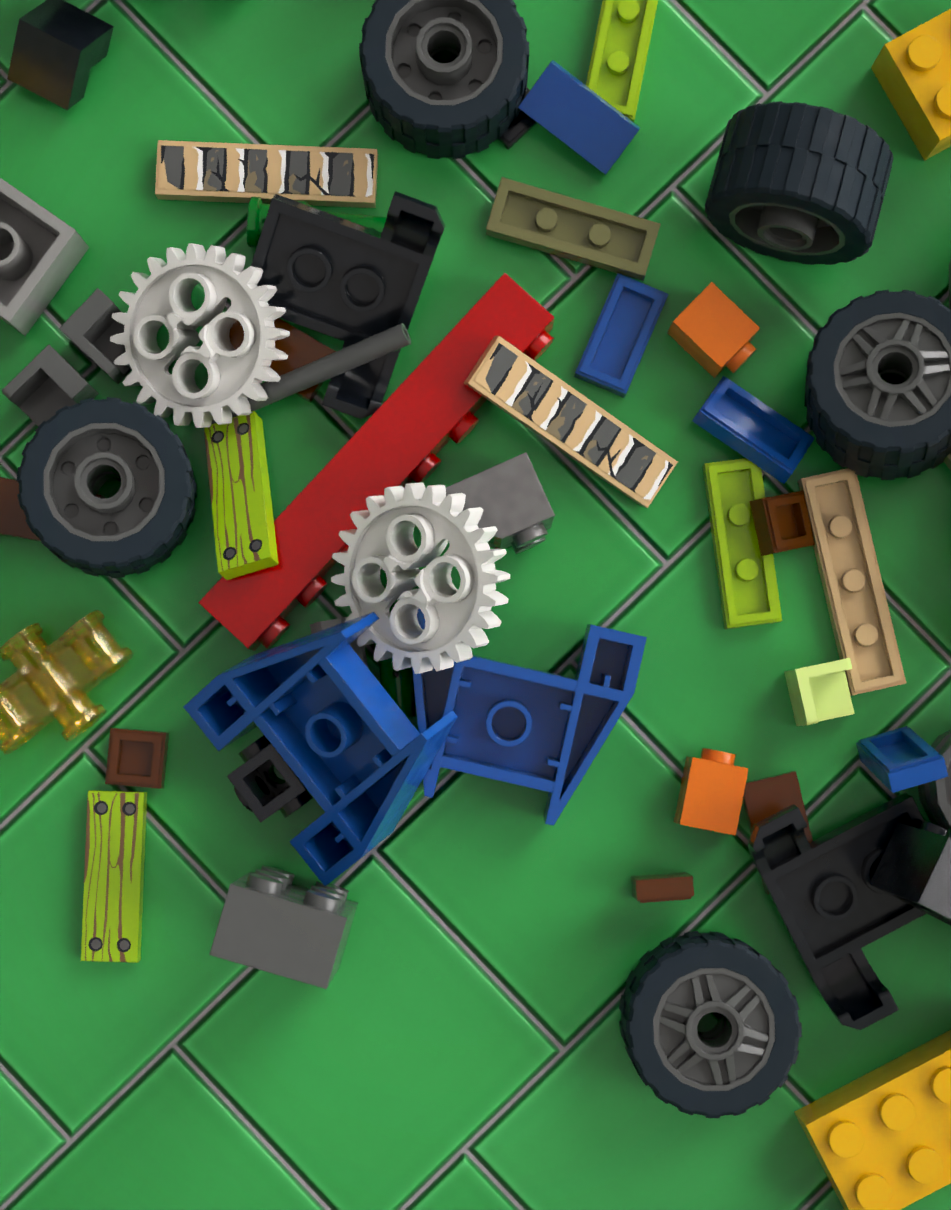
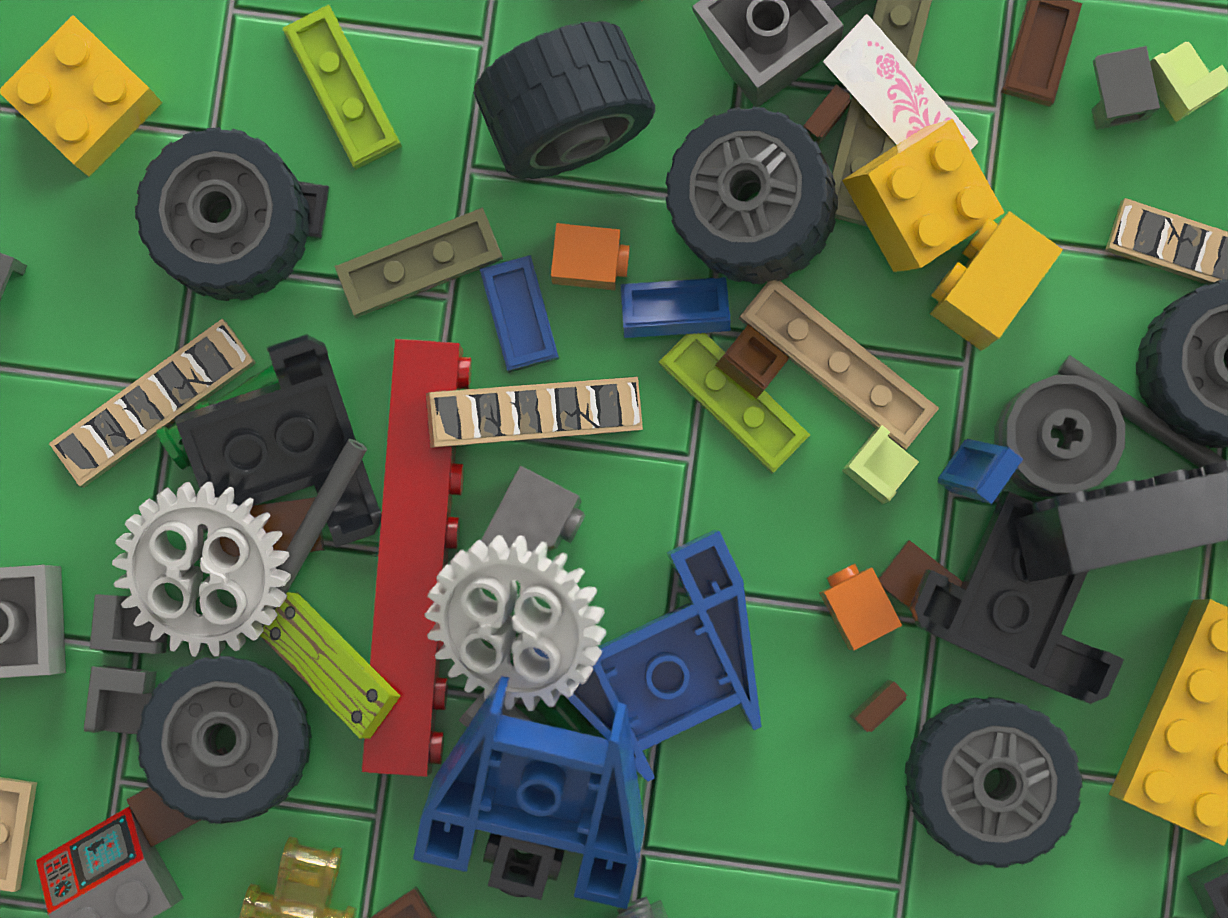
camera: 35 degrees left, 0 degrees up
blue tile [518,60,640,175] -> none

